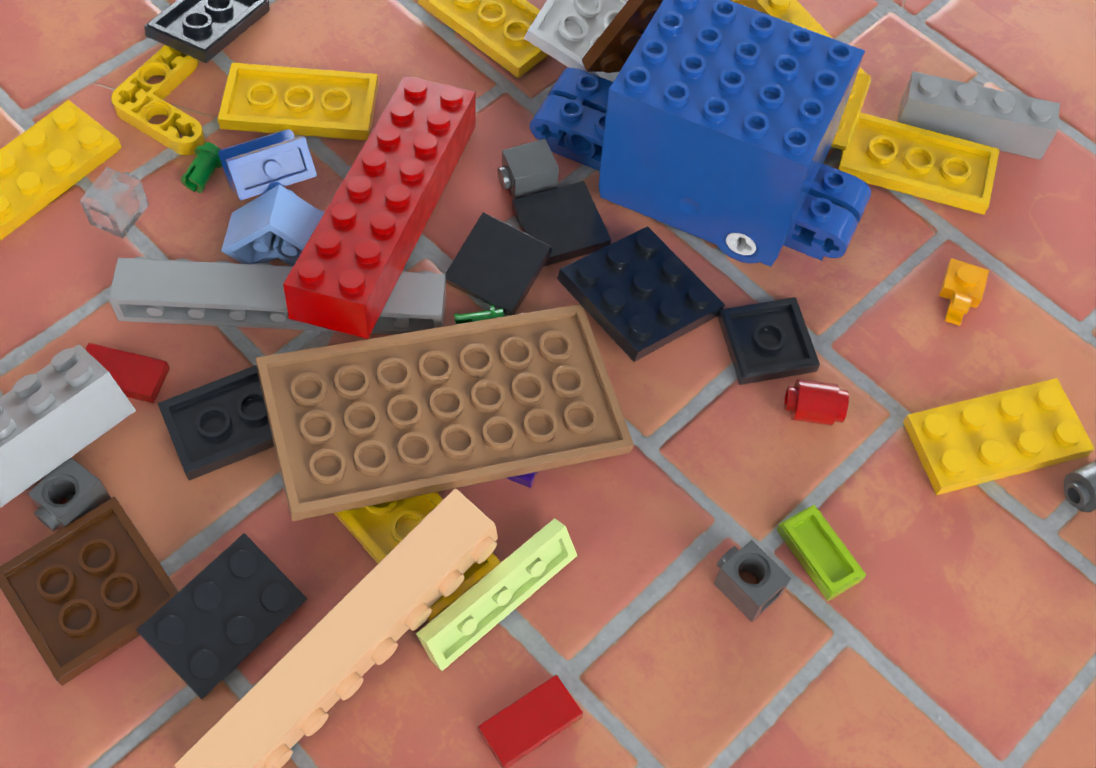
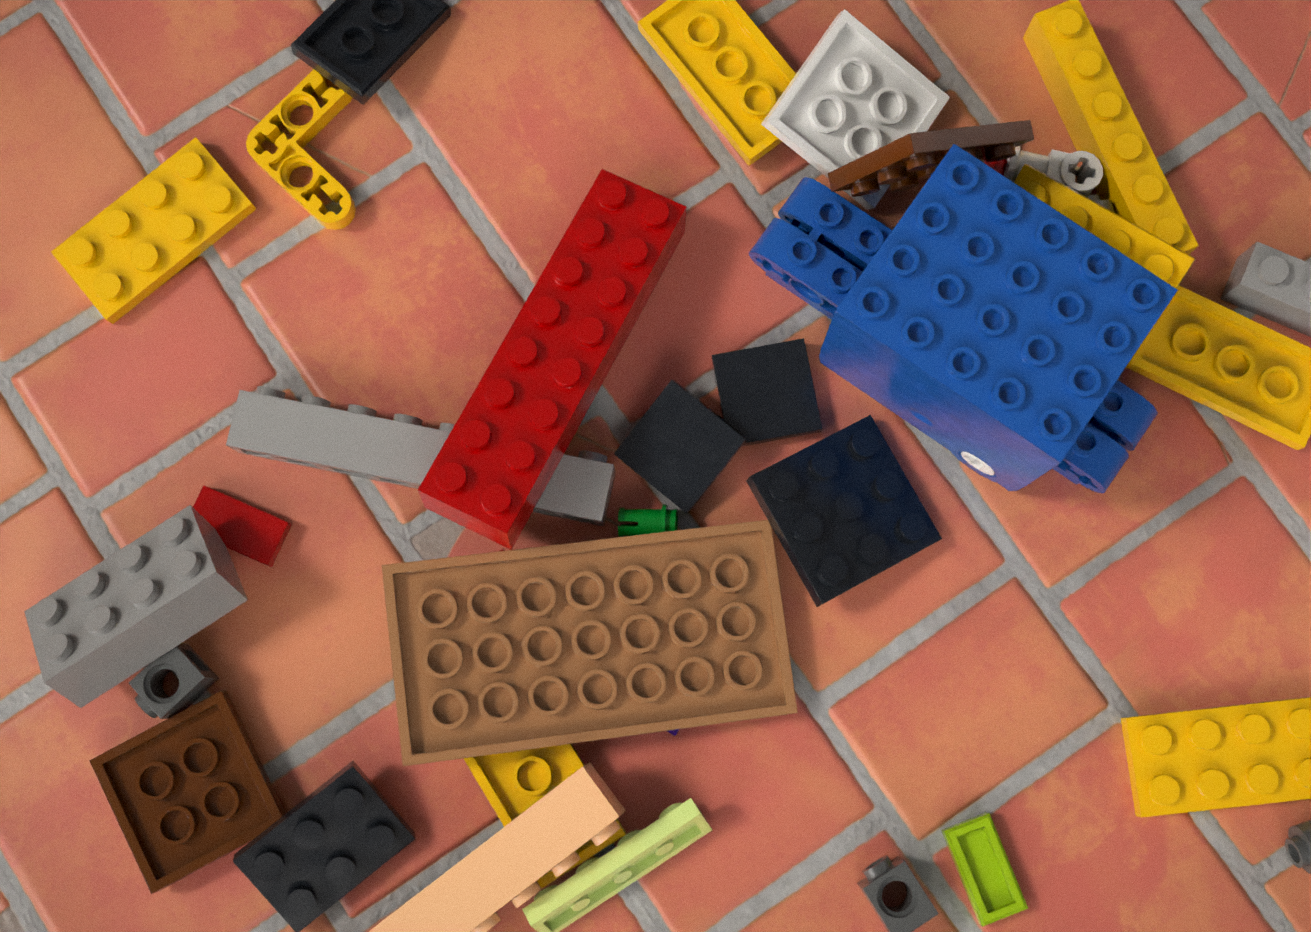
camera: 20 degrees right, 20 degrees up
clear brick [80,167,149,238] -> none
black plate [158,365,274,481] -> none
green pin [180,142,222,193] -> none
yellow plate [218,63,379,140] -> none
panel [218,129,317,201] -> none
light blue brick [221,184,325,266] -> none
dark grey brick [497,139,559,200] -> none
black tile [718,297,820,385] -> none
red brick [784,379,849,426] -> none
light orange plate [939,258,989,326] -> none

